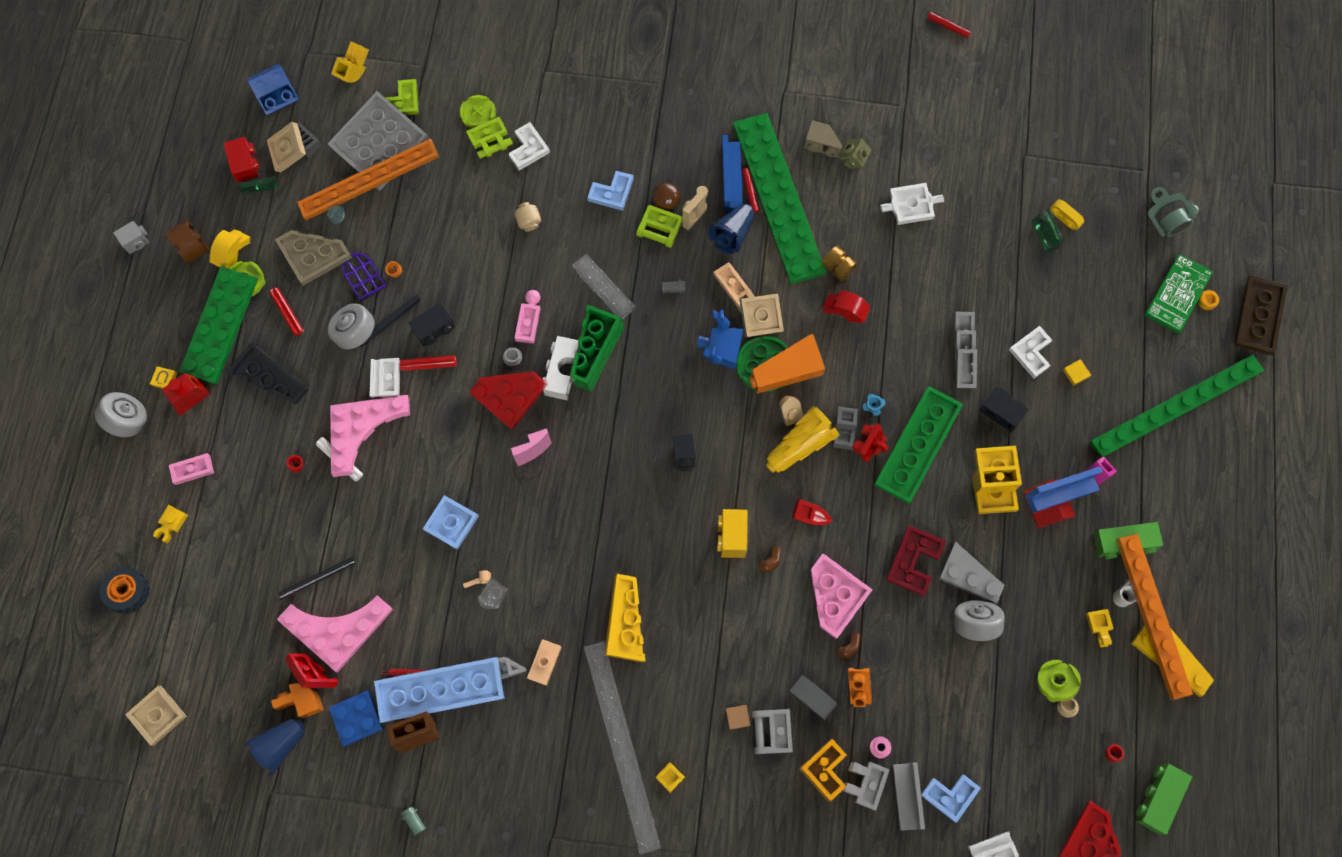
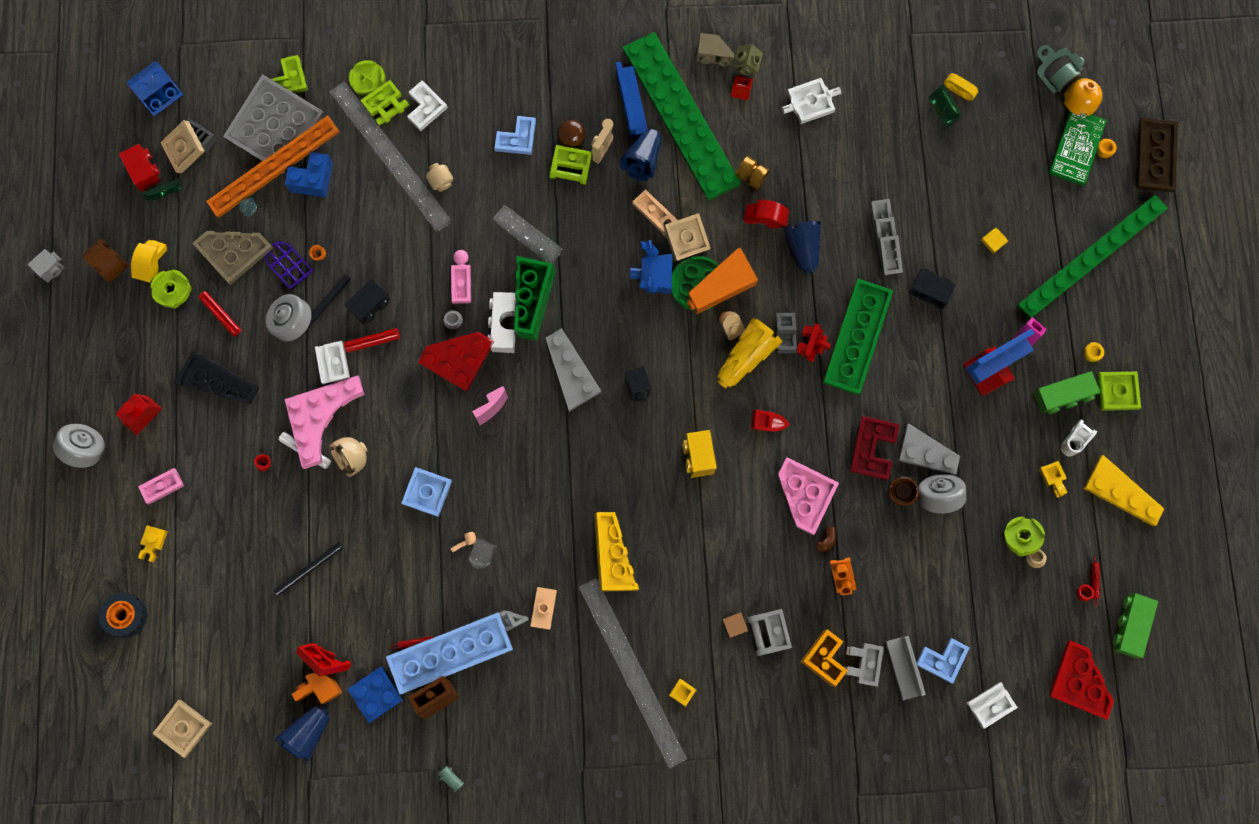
camera: 15 degrees left, 5 degrees up
yellow tile [150,366,177,389] -> none
green plate [179,266,258,385] -> none
bright pink plate [277,596,394,672] -> none
yellow brick [331,42,369,83] -> none
dark grey pin [662,279,685,294] -> none
red piece [742,168,759,214] -> none
reddish brown arm [759,547,781,573] -> none
dark grey slope [790,675,837,720] -> none
dark azure plate [863,394,885,416] -> none
bright pink plate [870,737,891,758] -> none
yellow bracket [972,446,1022,514] -> none
white plate [1009,326,1052,379] -> none
orange plate [1116,534,1193,700] -> none
none -> blue brick [285,152,333,197]
none -> clear plate [329,81,452,232]
none -> tan cylinder [330,437,367,477]
none -> light grey wing [546,328,601,412]
none -> red slope [731,76,753,100]
none -> dark blue cone [783,221,821,274]
none -> reddish brown hair [889,477,919,507]
none -> light orange cylinder [1063,78,1102,116]
none -> yellow tile [1083,342,1104,362]
none -> red piece [1091,556,1100,606]
none -> lime plate [1097,371,1141,411]

